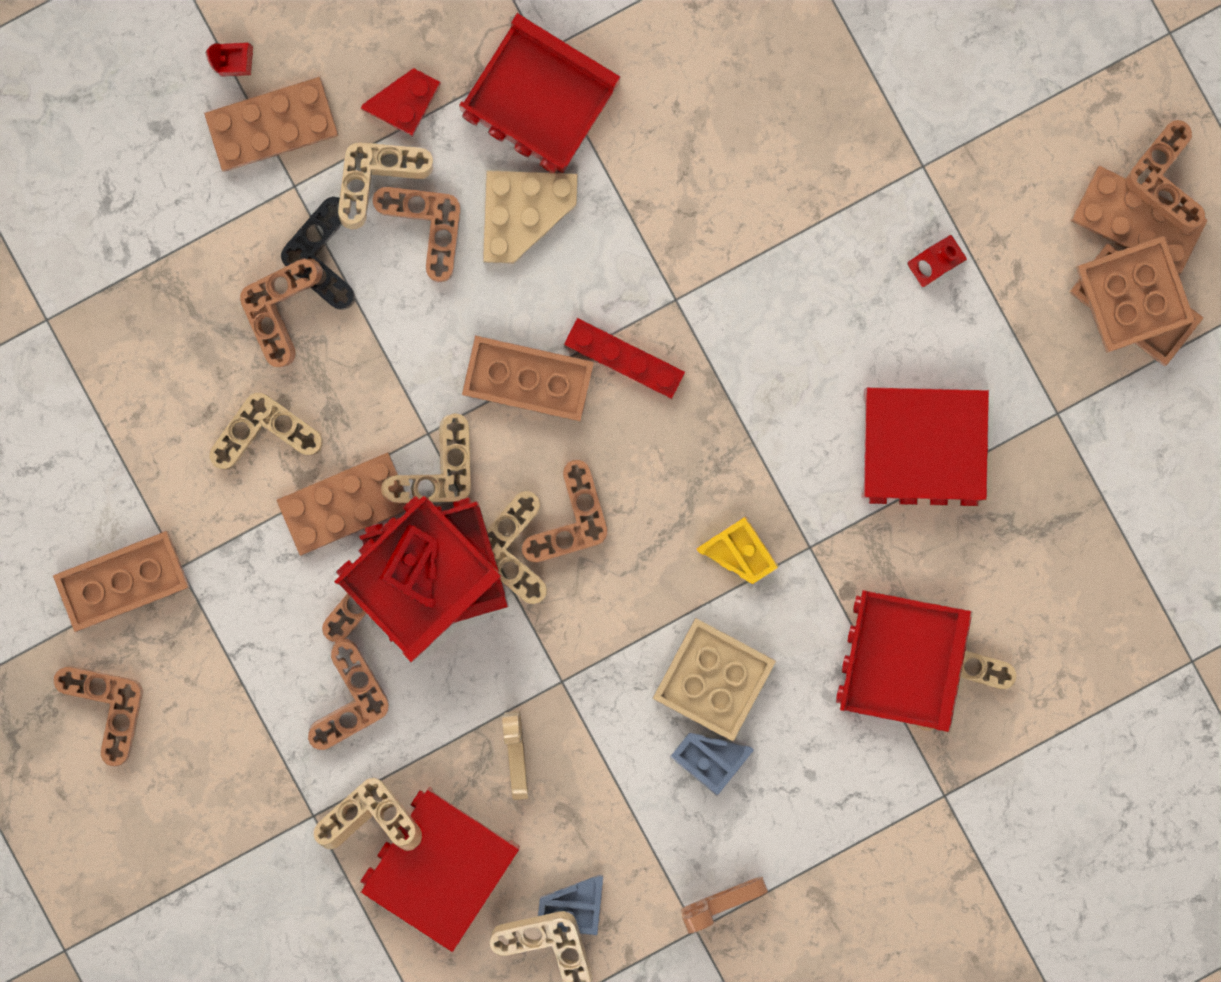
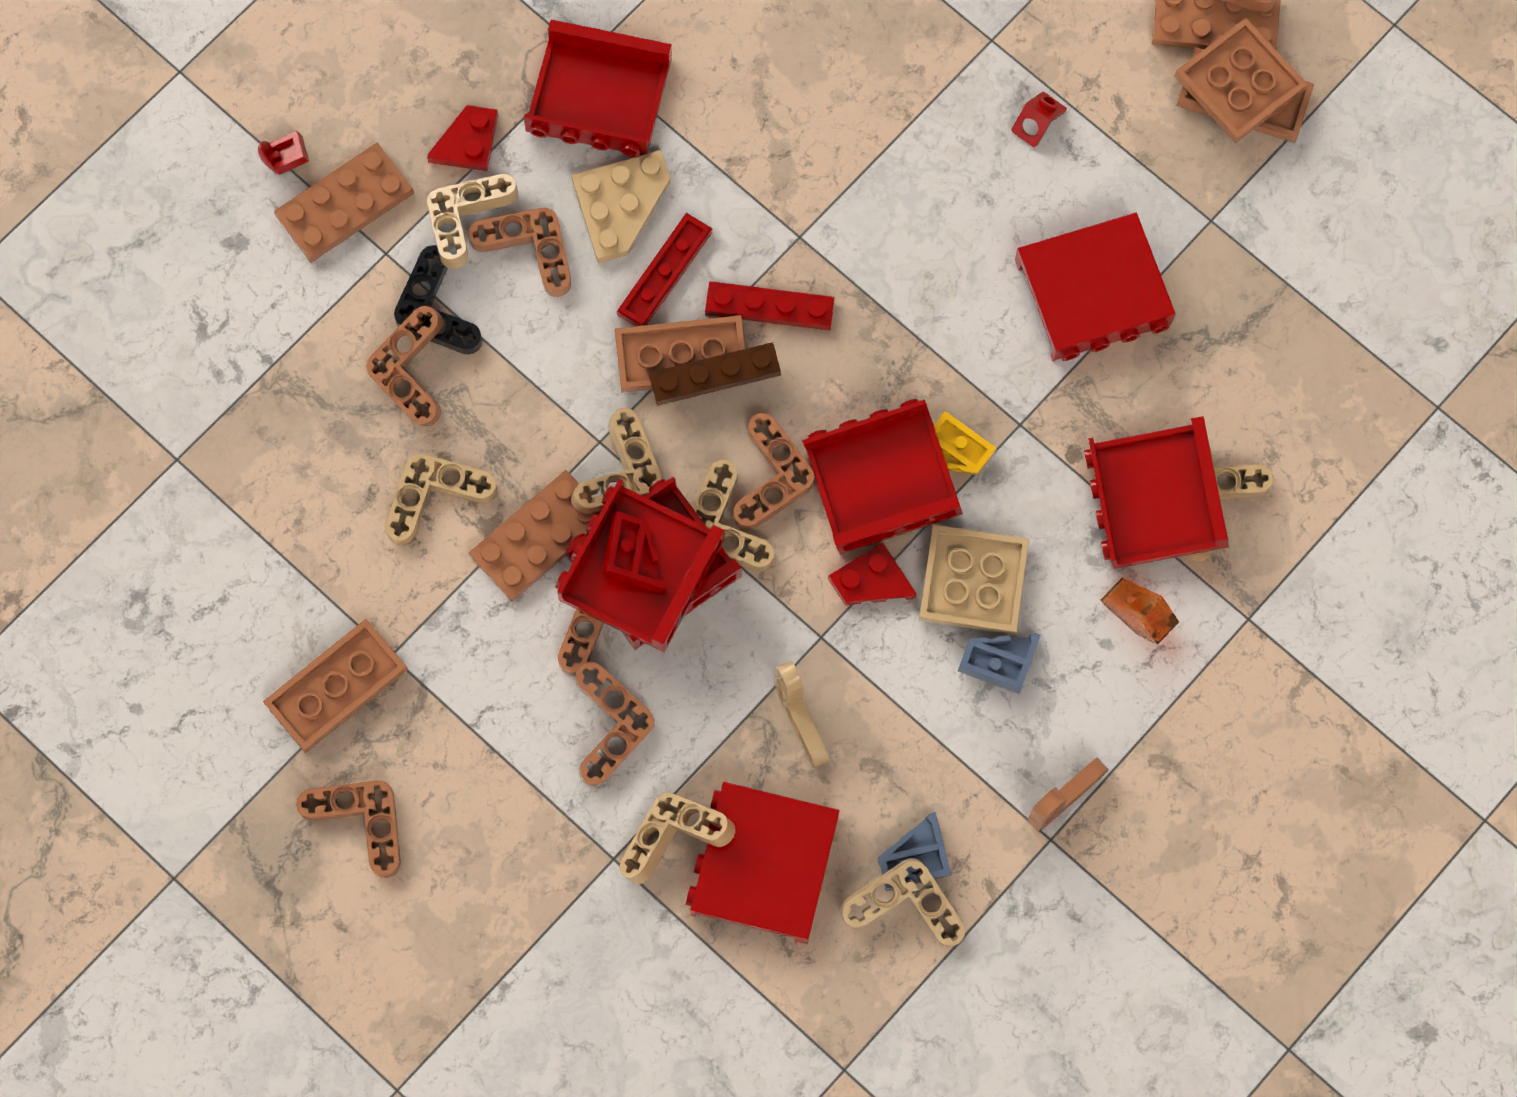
camera: 20 degrees left, 15 degrees down
none -> red tile [617,212,713,326]
none -> reddish brown plate [649,342,781,406]
none -> red panel [802,399,963,555]
none -> red wing [828,543,917,606]
none -> clear orange slope [1101,578,1179,645]

